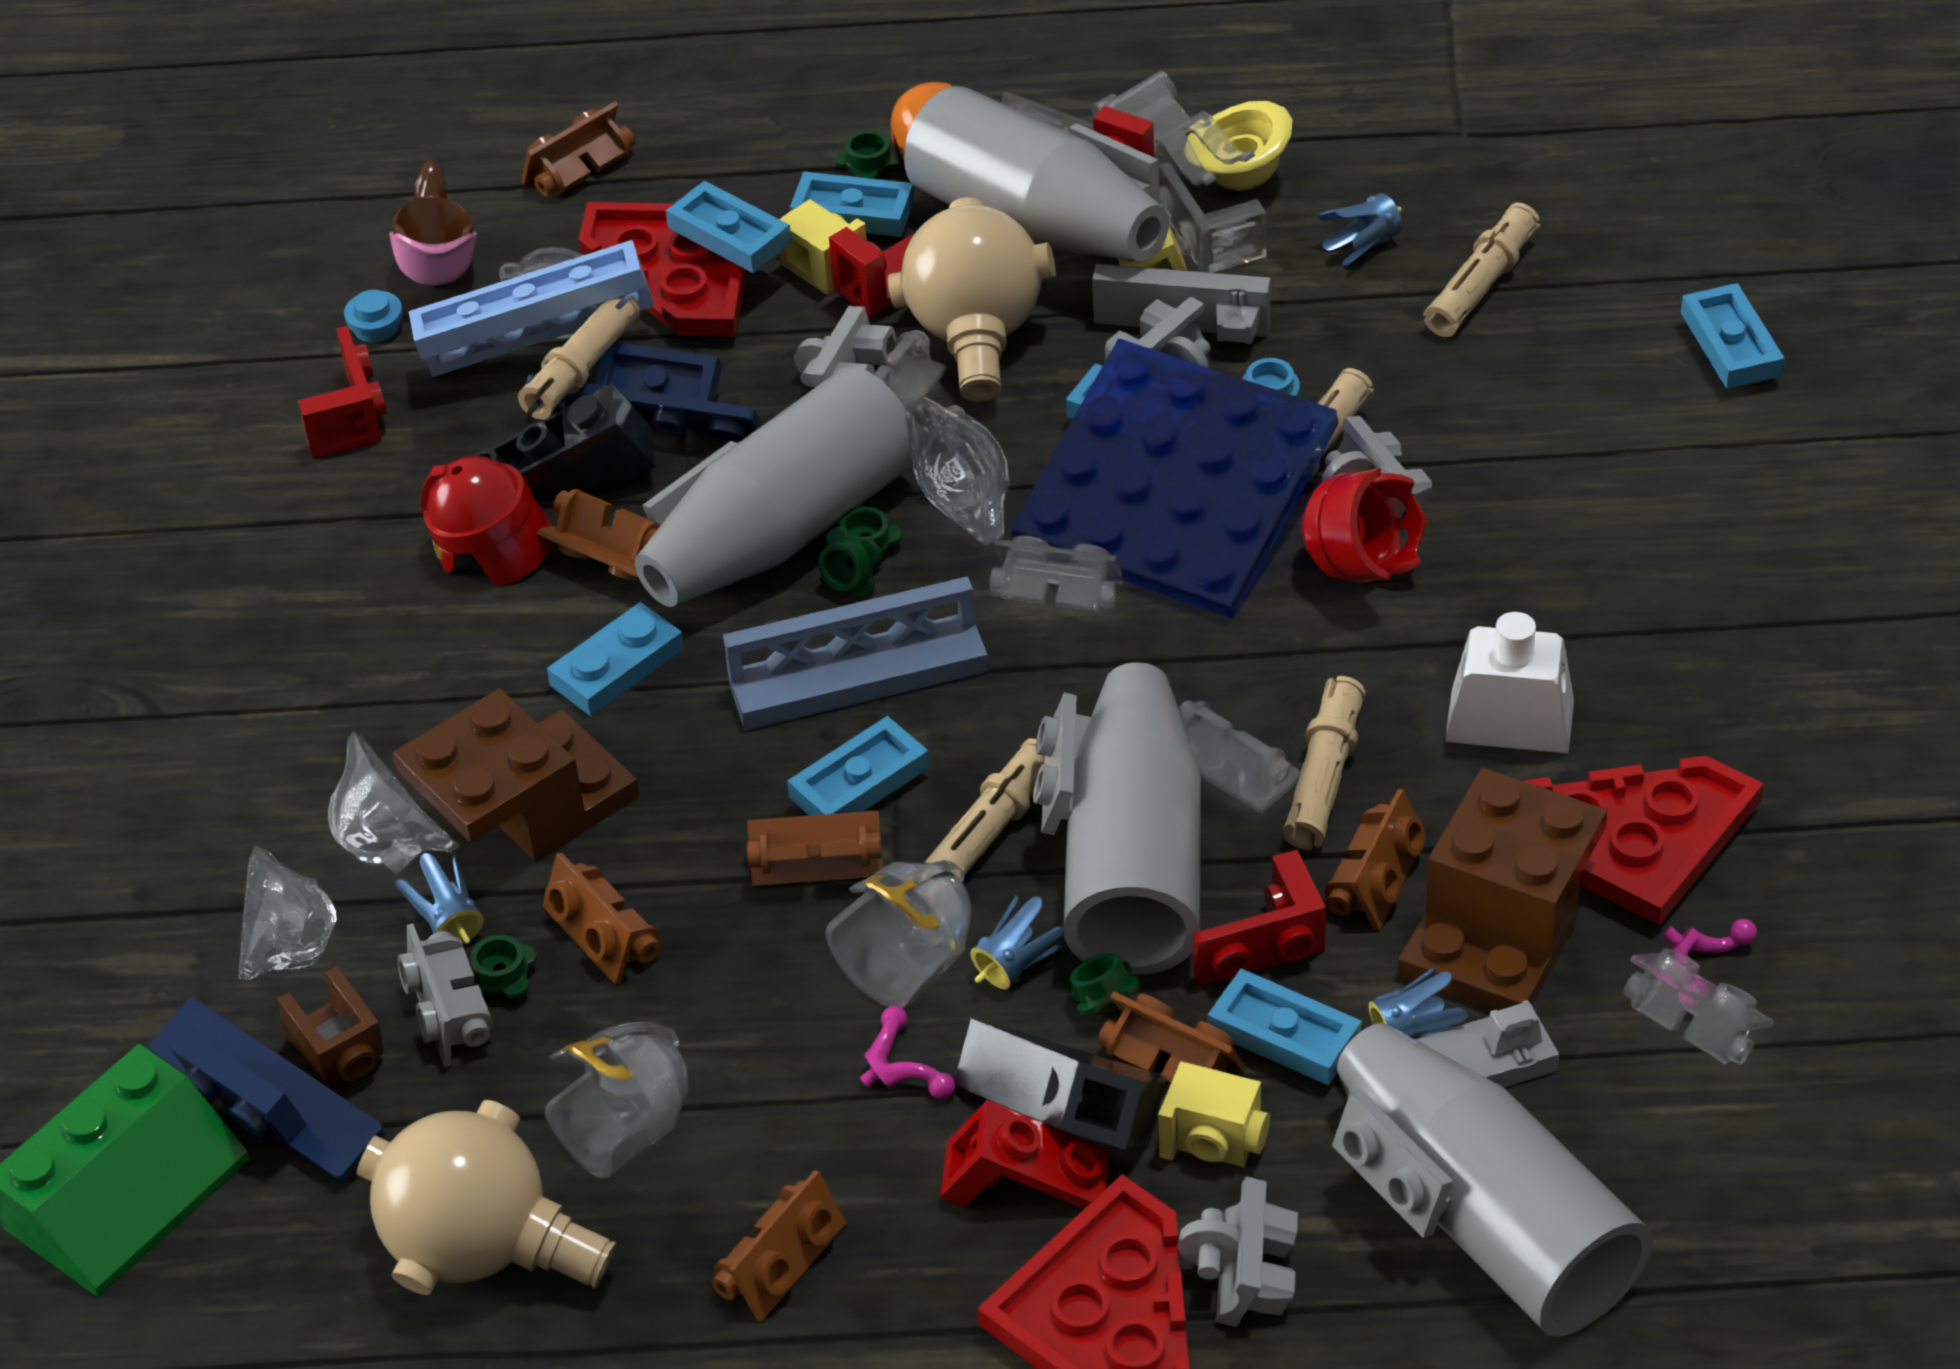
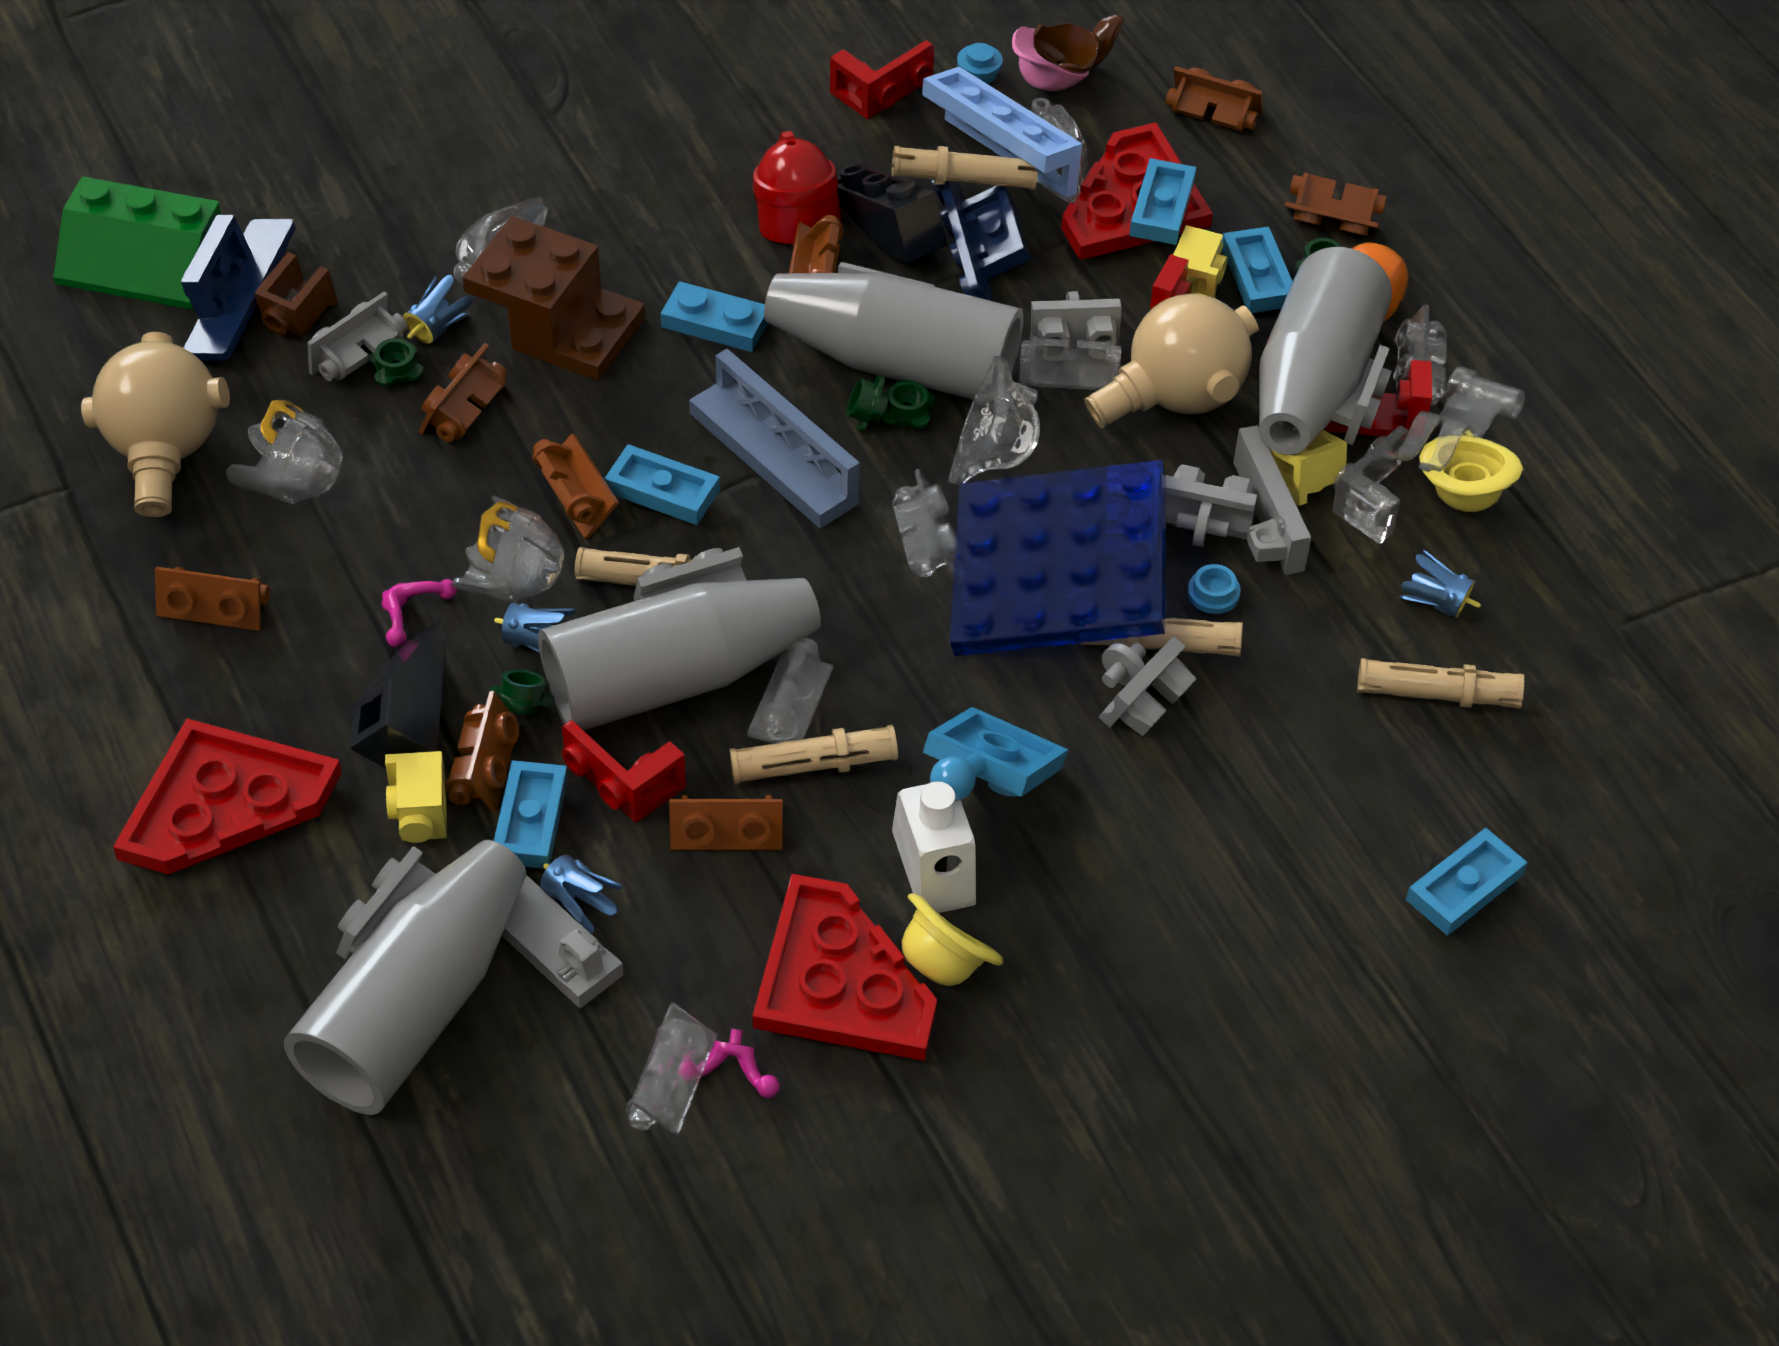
camera: 60 degrees right, 5 degrees up
clear hat [238,845,337,980] -> none
red bracket [940,1100,1109,1209] -> none
light grey hips [1179,1176,1298,1327] -> none
red helmet [1301,468,1428,583] -> none
reddish brown bracket [1398,767,1607,1011] -> none
none -> light yellow hat [902,893,1003,986]
none -> dark azure plate [923,707,1069,801]
none -> dark orange hinge [1284,172,1387,236]

